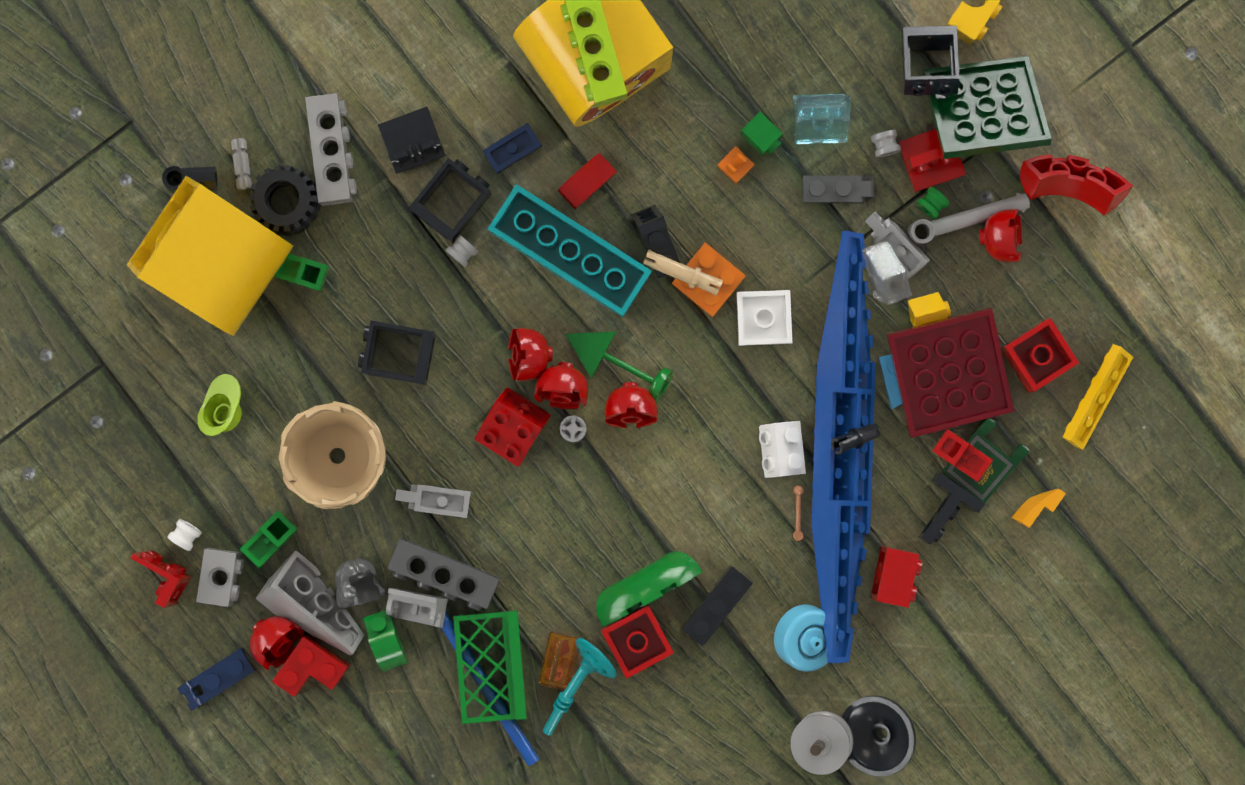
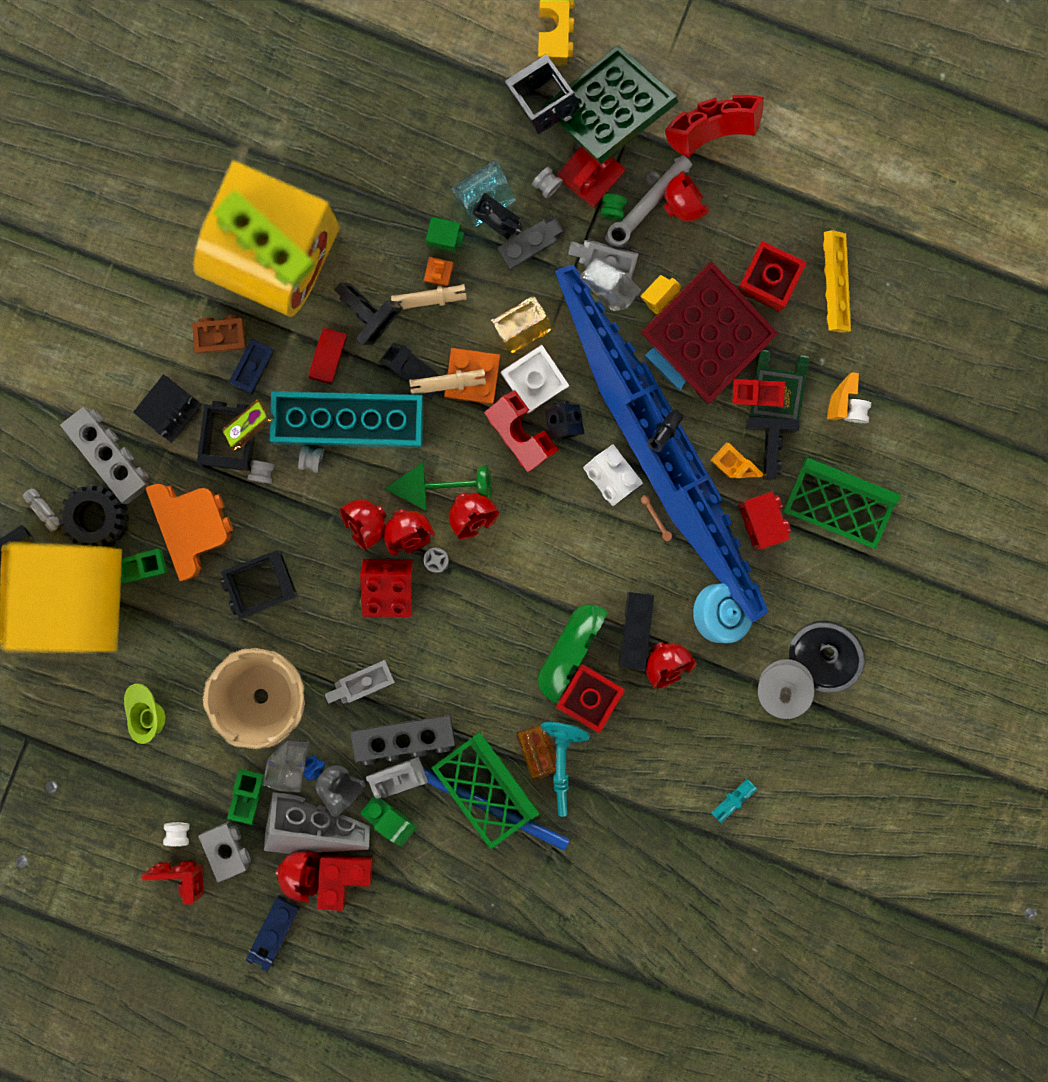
camera: 30 degrees left, 0 degrees up
none -> orange brick [146,484,233,582]
none -> dark orange bracket [192,315,246,354]
none -> slope [222,398,275,450]
none -> clear slope [263,740,309,792]
none -> blue plate [296,756,325,780]
none -> light grey wheel [298,445,324,473]
none -> black bracket [334,282,403,345]
none -> tan pin [391,284,467,310]
none -> black hinge [472,193,523,239]
none -> arch [484,390,559,472]
none -> clear yellow bracket [491,296,552,353]
none -> black brick [545,401,585,440]
none -> red cylinder [645,642,697,689]
none -> light orange slope [710,442,764,479]
none -> green fence [783,456,901,549]
none -> white wheel [844,399,871,423]

